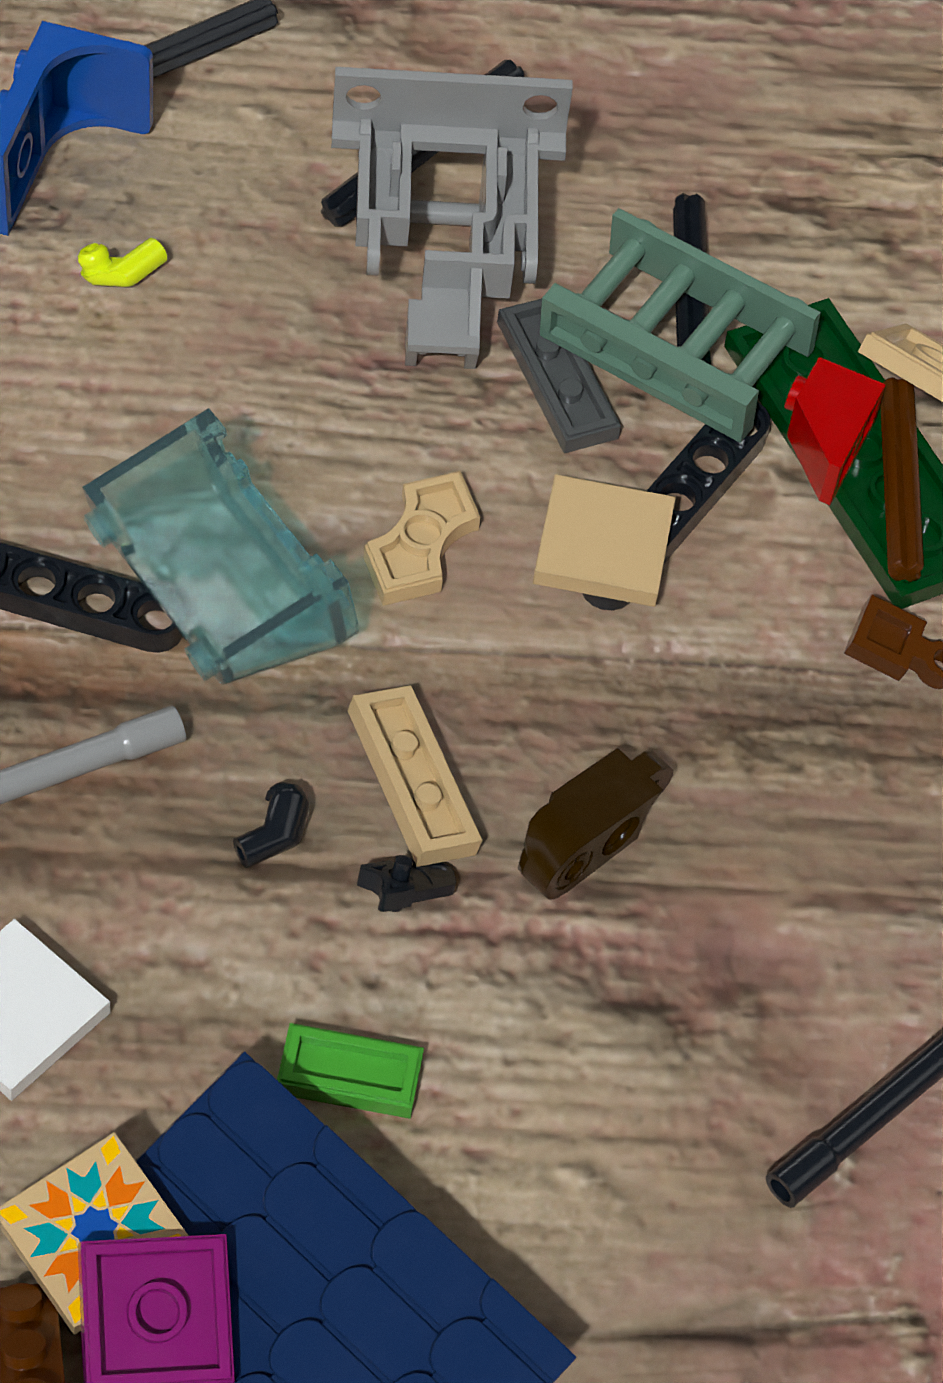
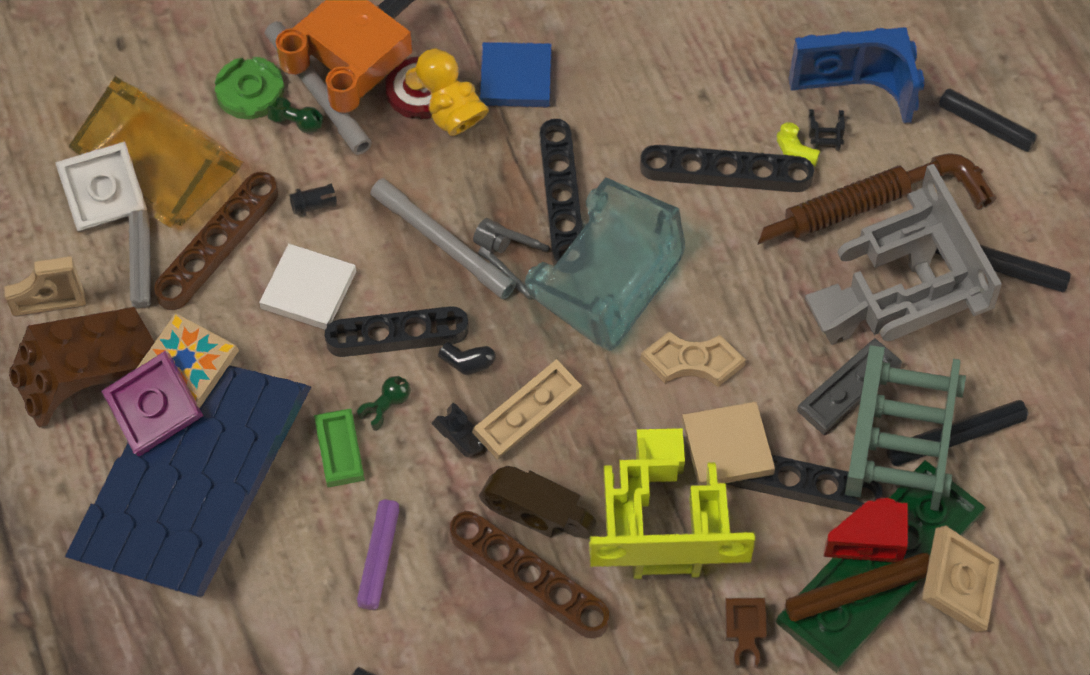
camera: 75 degrees right, 5 degrees up
none -> black beam [324,306,469,357]
none -> dark green arm [357,376,411,431]
none -> medium lavender axle [357,499,400,610]
none -> reddish brown beam [450,511,610,639]
none -> dark grey plant [473,218,550,299]
none -> neon yellow container [589,428,755,579]
none -> black beam [640,145,814,193]
none -> reddish brown piece [757,153,996,245]
none -> black piece [808,109,845,151]

